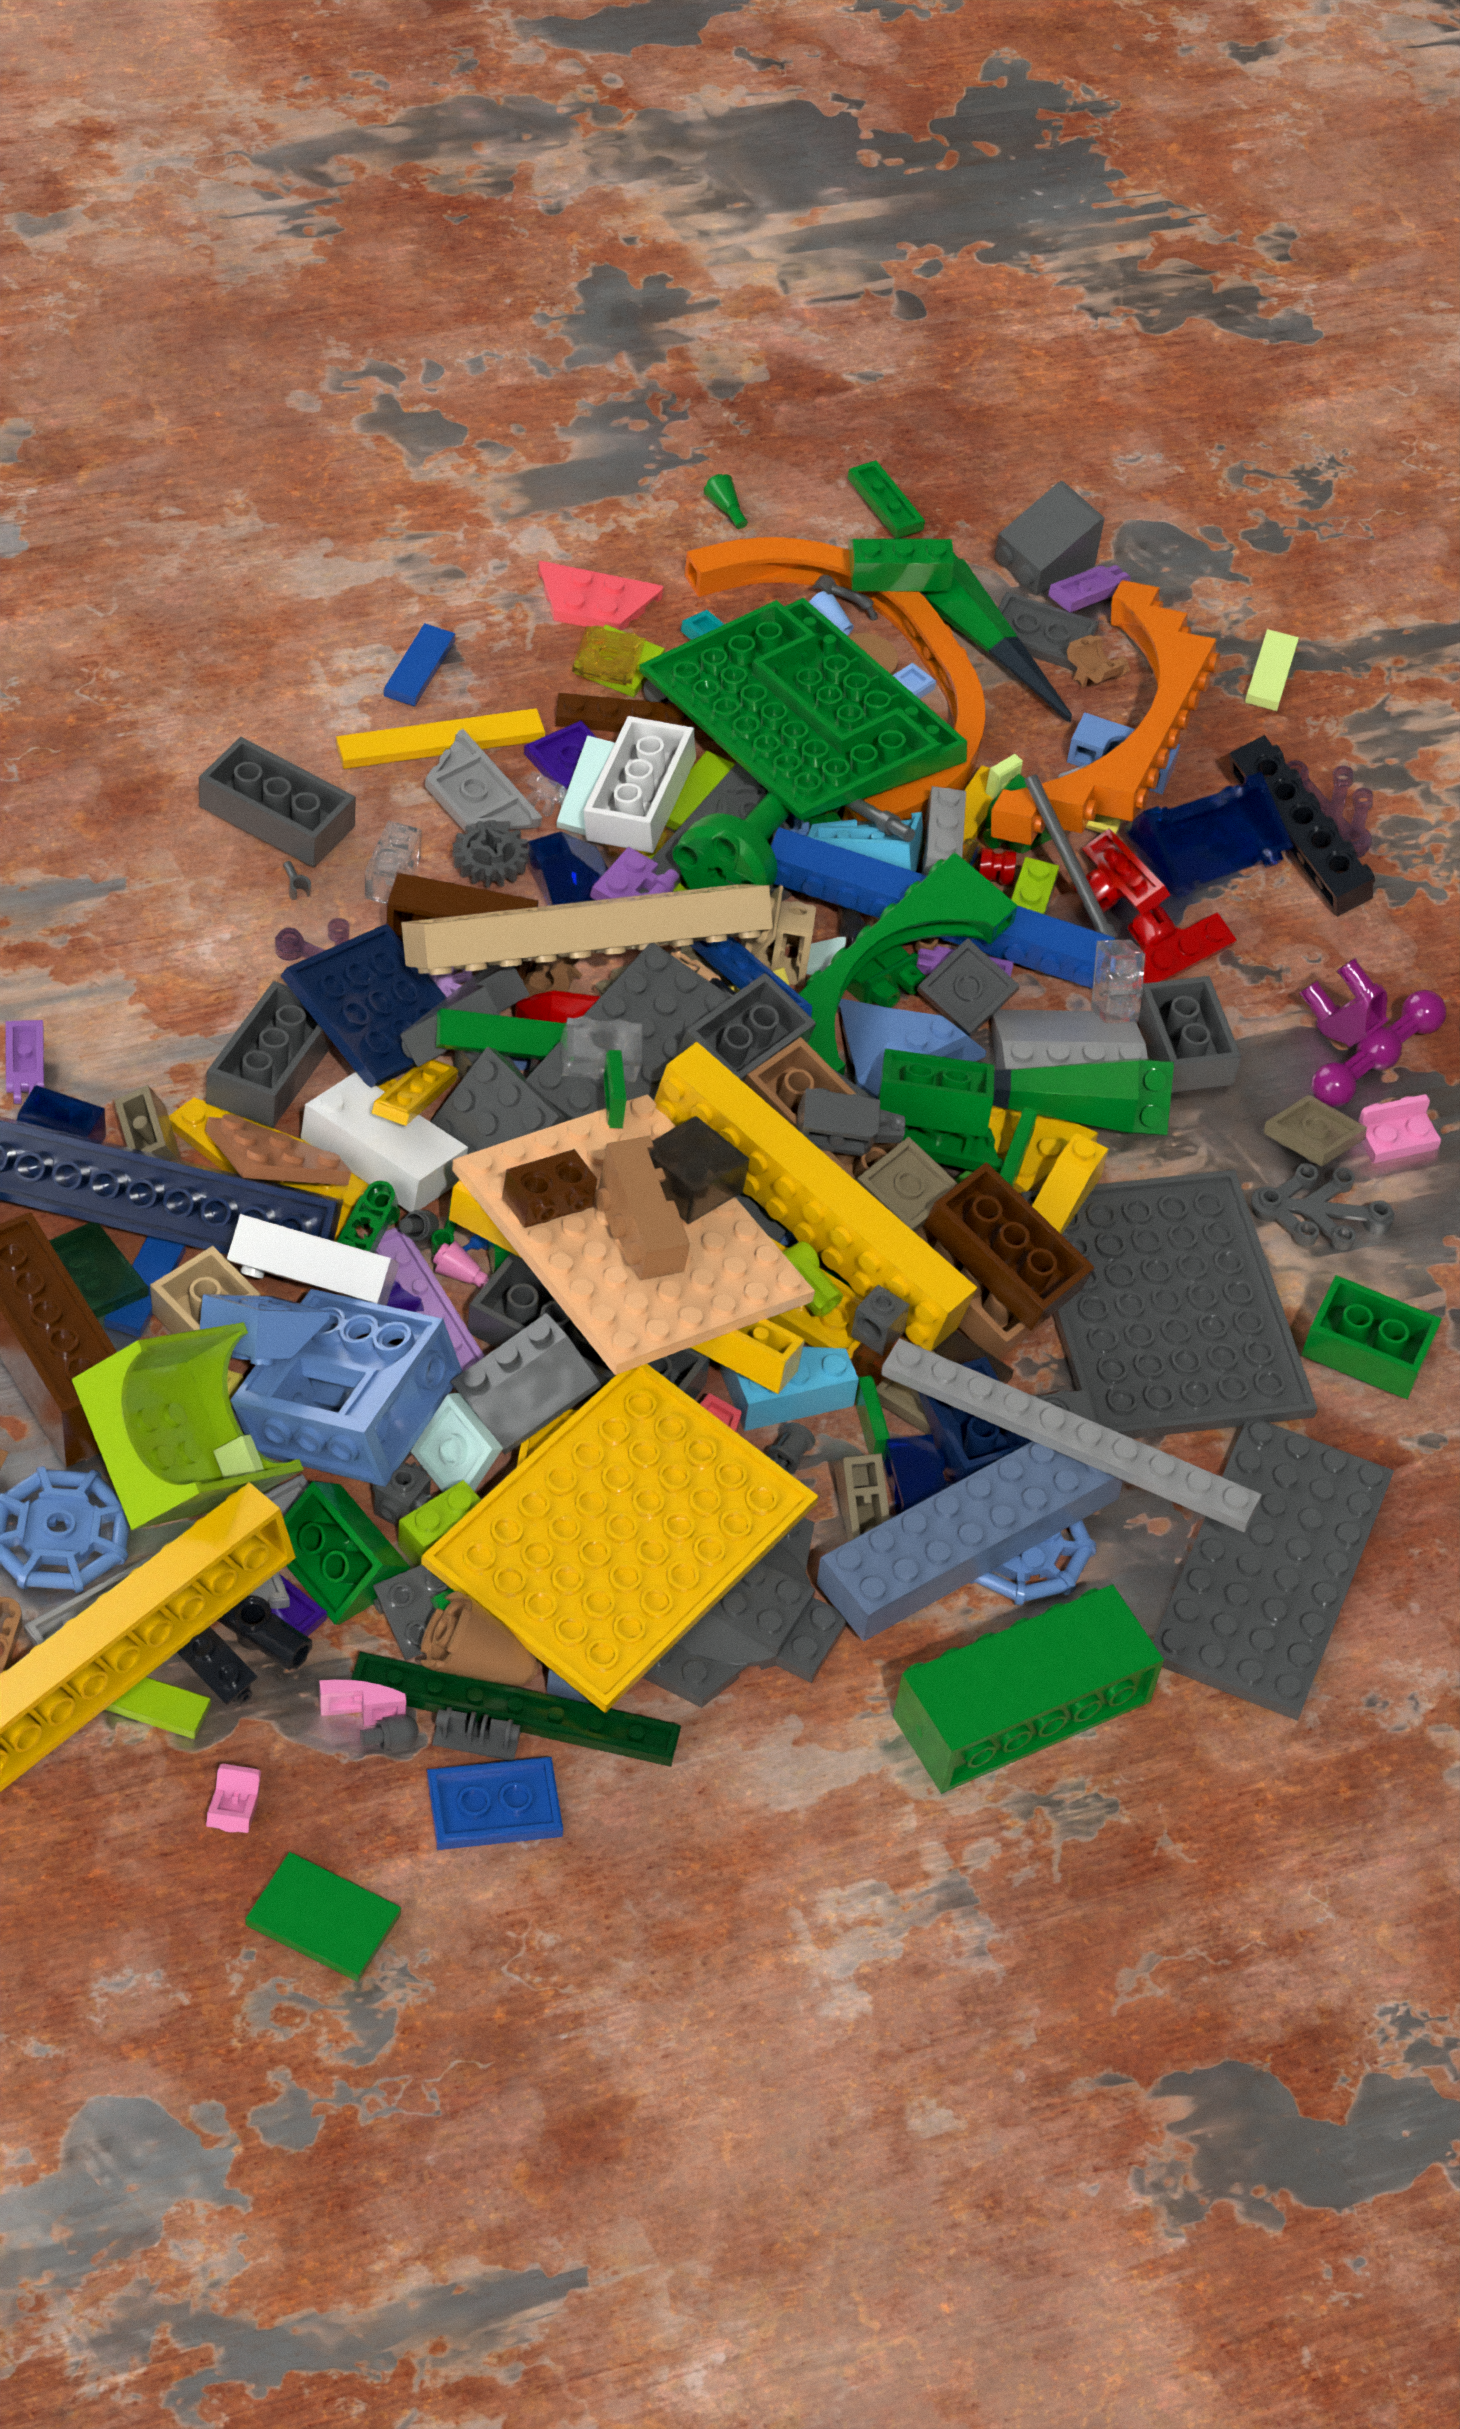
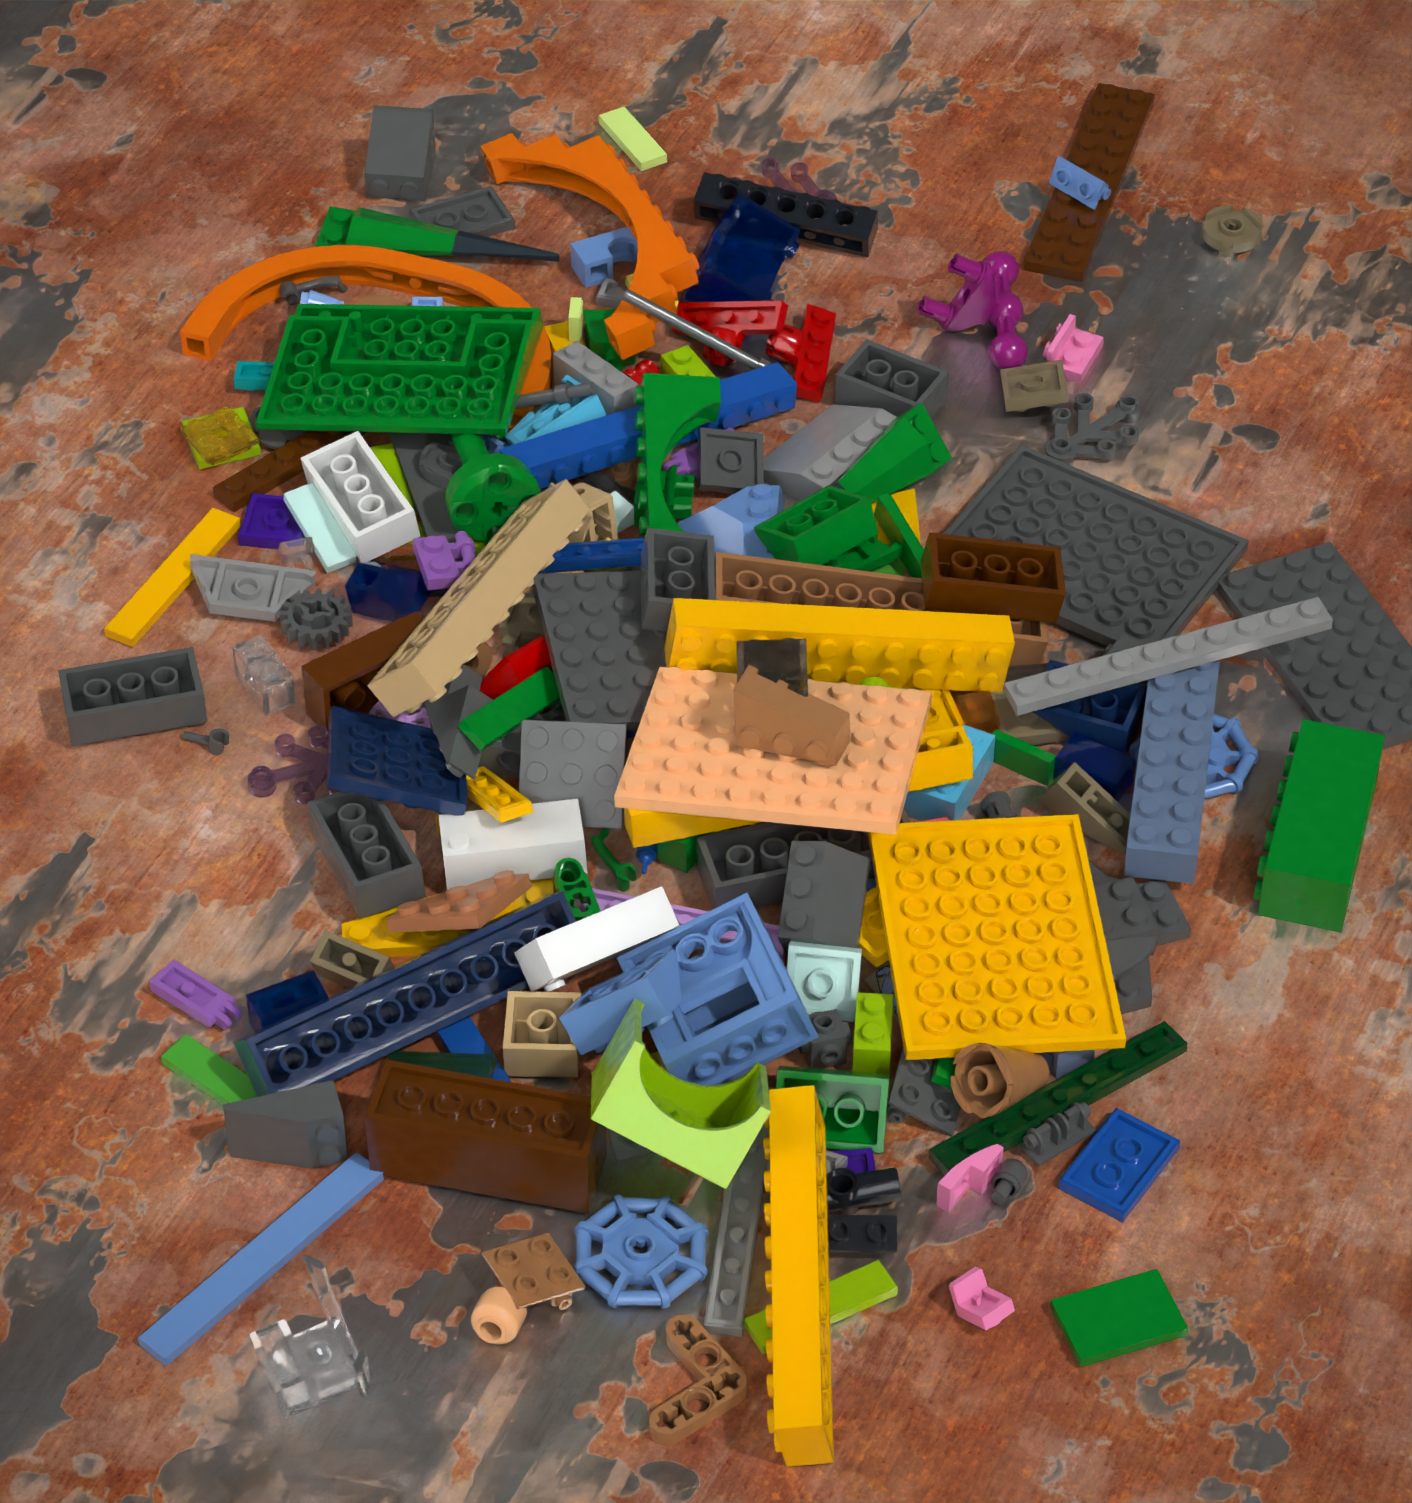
camera: 40 degrees left, 5 degrees down
yellowish green tile [213,1434,265,1479] -> none
blue tile [384,623,455,706] -> none
dark grey cylinder [399,1210,439,1241] -> none
bright pink cone [433,1240,491,1289] -> none
reddish brown brick [502,1149,598,1228] -> none
coral wing [538,561,664,631] -> none
clear brick [561,1017,642,1082] -> none
green tile [603,1050,627,1128] -> none
green cone [704,474,748,529] -> none
dark grey hinge [797,1088,906,1156] -> none
green plate [847,460,925,538] -> none
green slope [848,538,954,591] -> none
dark grey brick [851,1285,910,1356] -> none
dark tan plate [856,1137,958,1232] -> none
yellow slope [1032,1132,1109,1235] -> none
medium lavender hinge [1048,565,1131,613] -> none
medium nougat piece [1067,634,1131,688] -> none
clear brick [1091,939,1145,1023] -> none
green brick [1301,1275,1442,1400] -> none

